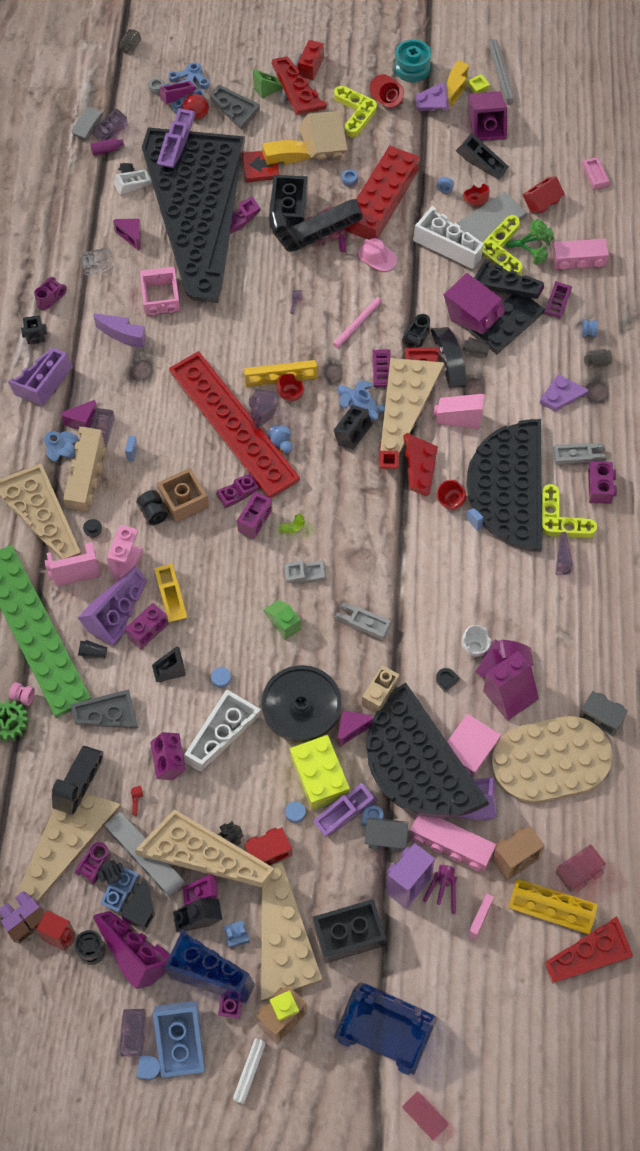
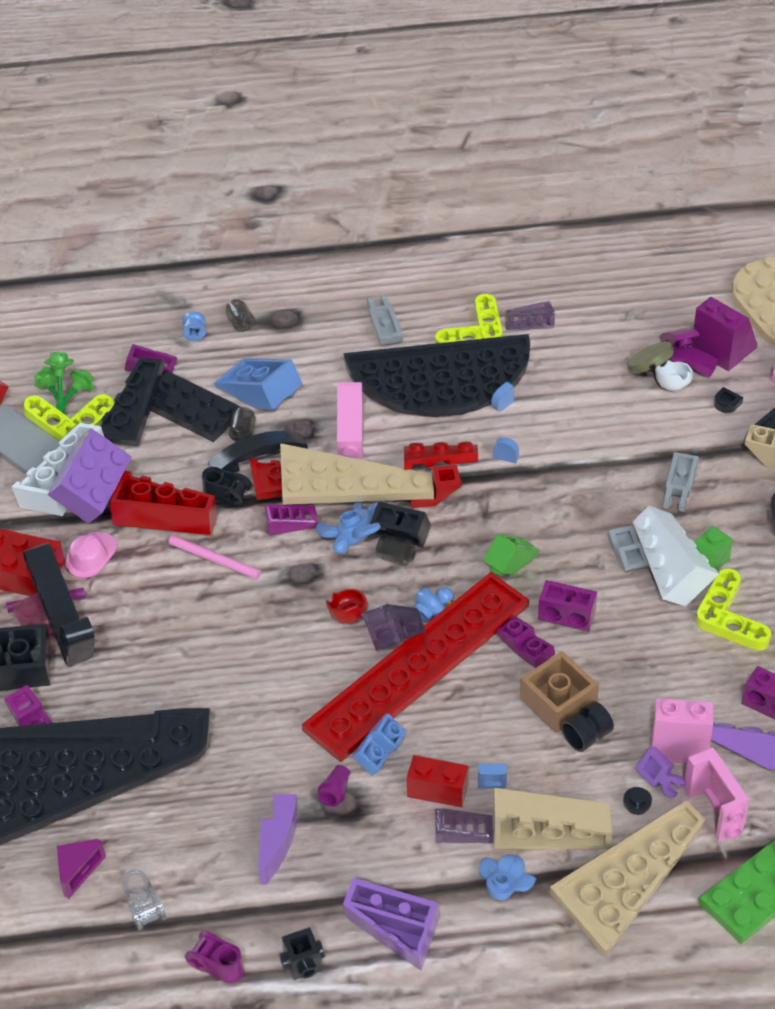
camera: 100 degrees left, 15 degrees down
magenta slope [61,400,98,430] -> none
bright pink window [140,267,180,315] -> none
yellow slope [154,563,187,623] -> none
yellow fence [244,360,317,387] -> none
clear neon green arm [279,514,305,533] -> none
clear purple hand [290,290,302,314] -> none
red hair [437,480,466,510] -> none
magenta slope [443,273,505,334] -> none
medium lavender wing [539,374,588,412] -> none
bright pink brick [552,238,609,270] -> none
dark grey brick [579,691,628,737] -> none
magenta brick [588,461,617,504] -> none
none -> medium lavender brick [48,428,132,523]
none -> red wedge [110,470,217,535]
none -> medium blue slope [214,358,302,410]
none -> magenta cone [318,765,350,807]
none -> medium blue slope [352,713,407,775]
none -> clear smoke brick [376,535,416,566]
none -> red brick [406,755,469,808]
none -> bright green slope [483,533,540,576]
none -> medium blue tile [493,437,519,464]
none -> olive tile [628,341,674,373]
none -> white wedge [633,506,719,607]
none -> medium lavender plate [635,746,686,798]
none -> neon yellow beam [696,568,771,650]

